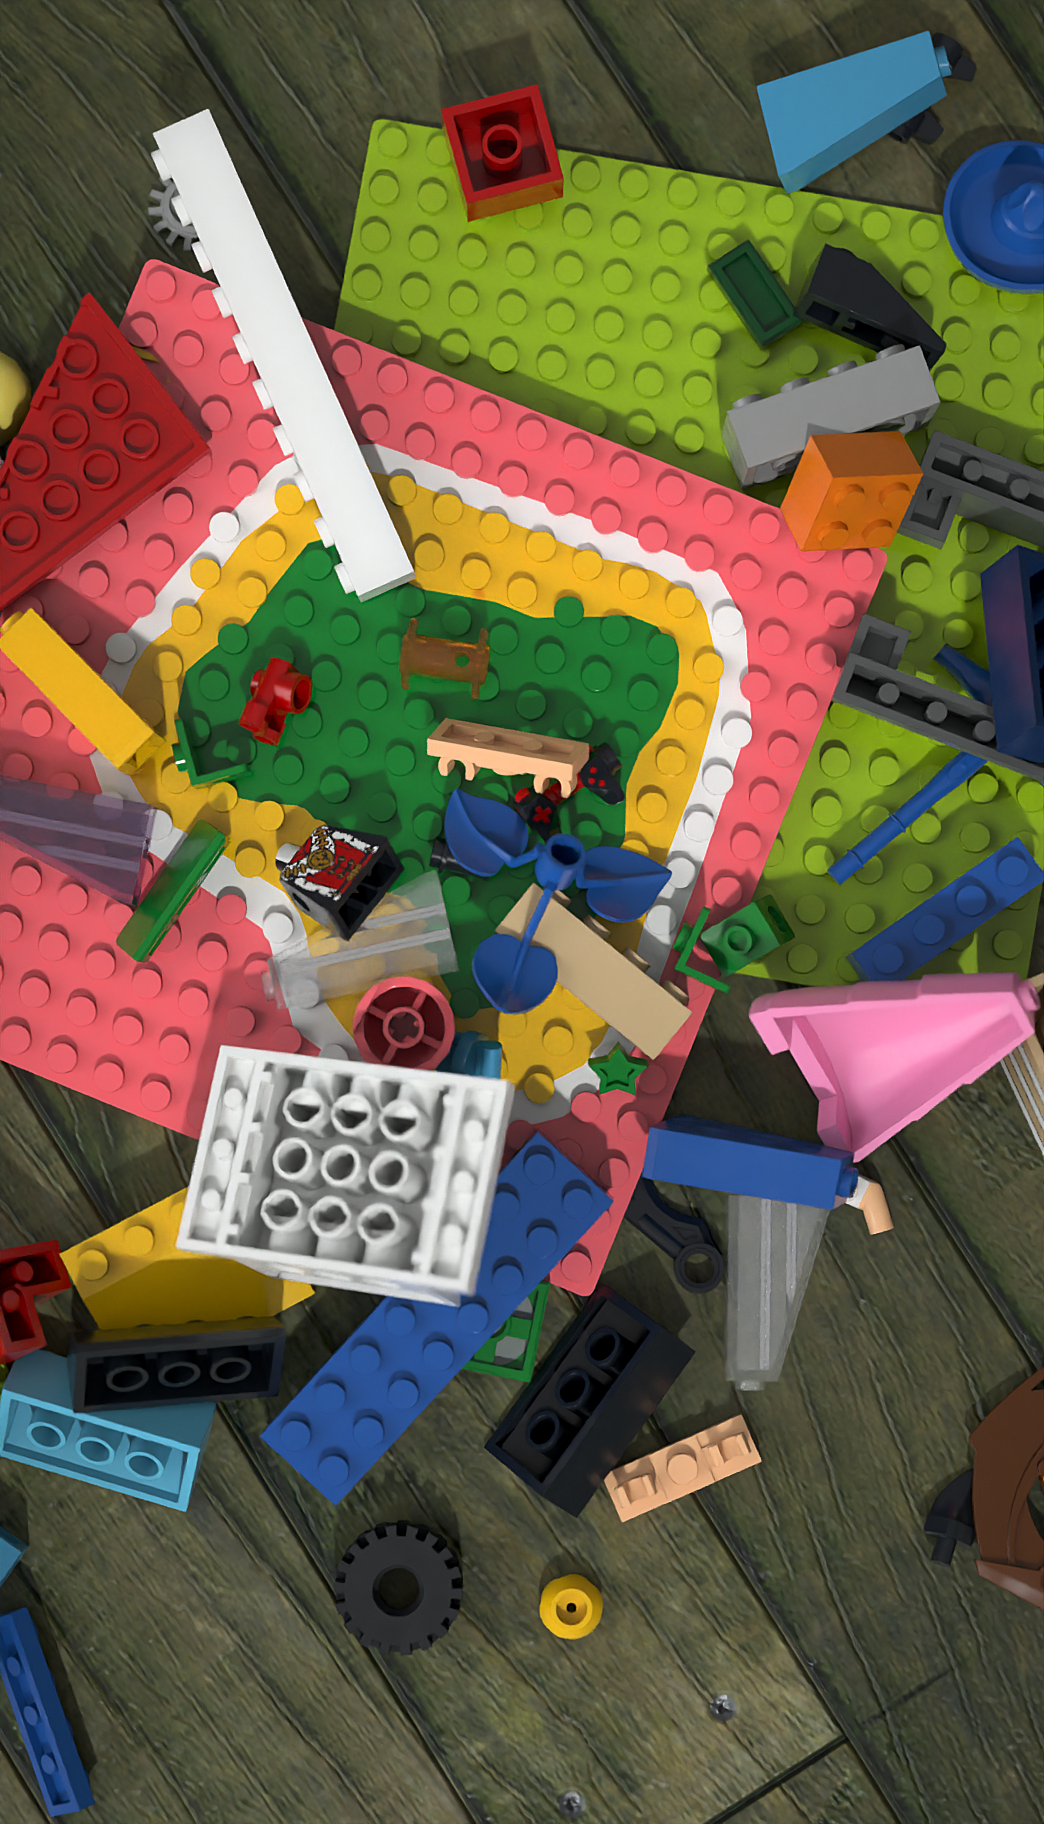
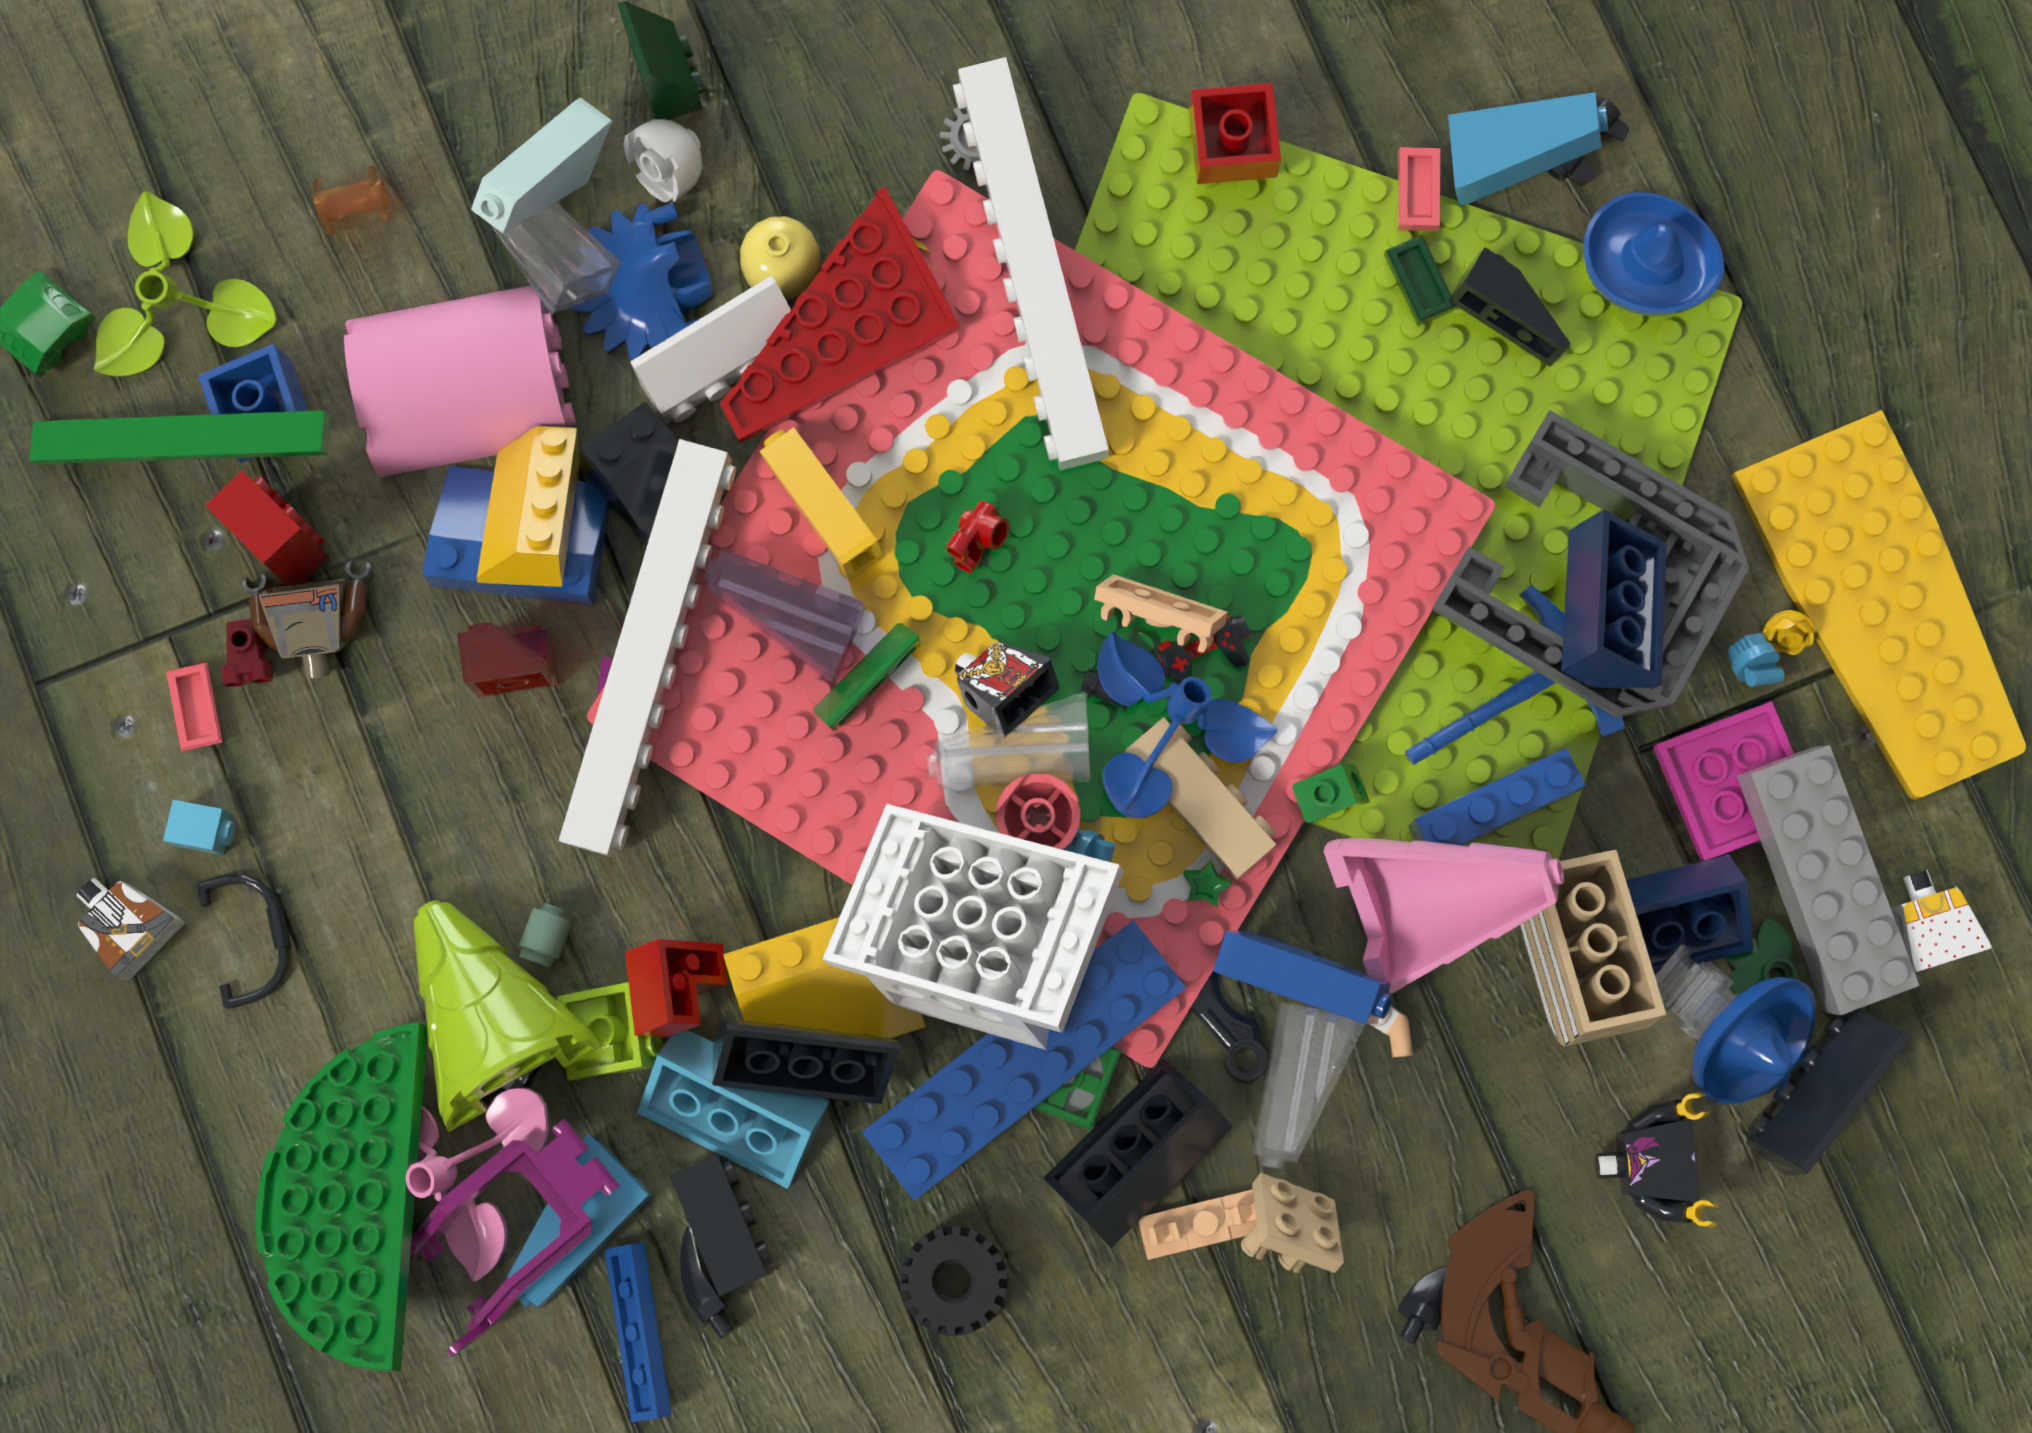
camera: 10 degrees right, 5 degrees down
green bracket [172,718,252,789] -> none
clear orange hose [399,618,491,699] -> none
yellow plate [539,1574,603,1639] -> none
green bracket [672,906,731,994] -> none
light grey brick [721,345,940,491] -> none
orange brick [780,431,924,552] -> none
none -> black brick [670,1155,773,1296]
none -> black bar [680,1226,734,1340]
none -> tan plate [1241,1173,1344,1273]
none -> coral tile [1397,147,1440,231]

